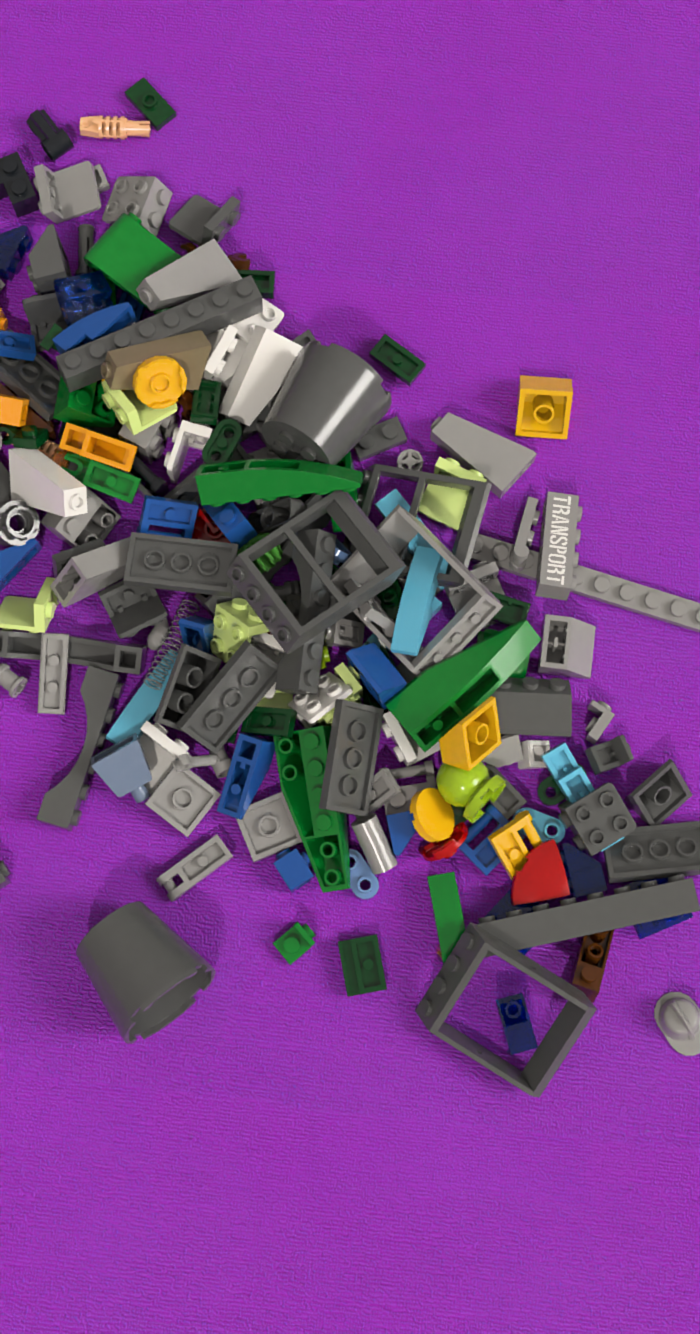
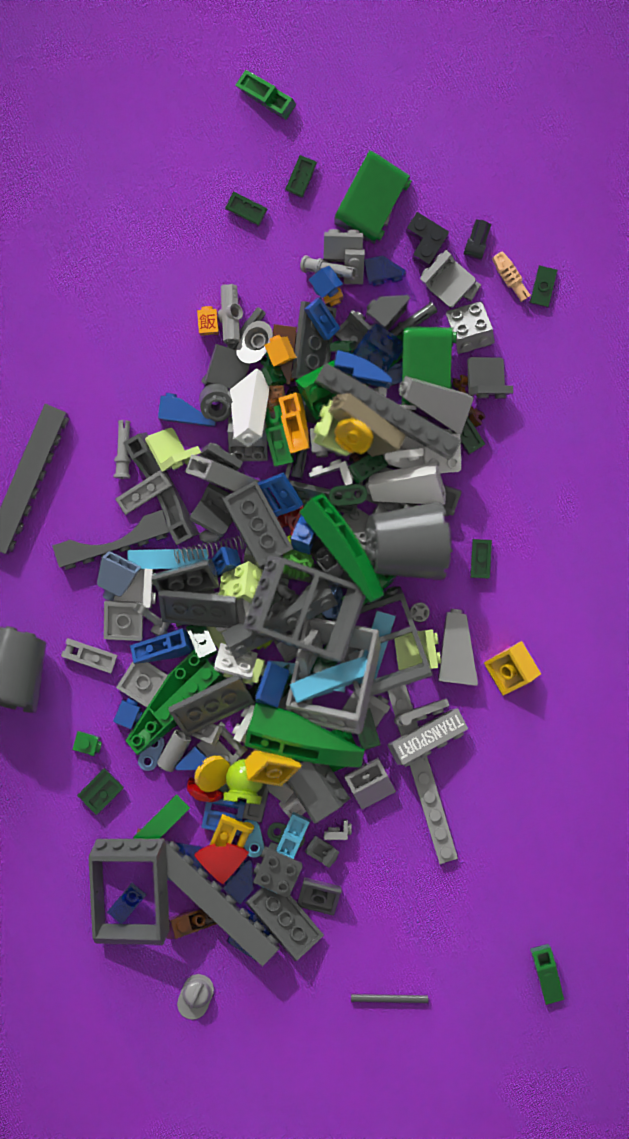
camera: 55 degrees right, 10 degrees up
dark grey plate [353,416,407,462] -> none

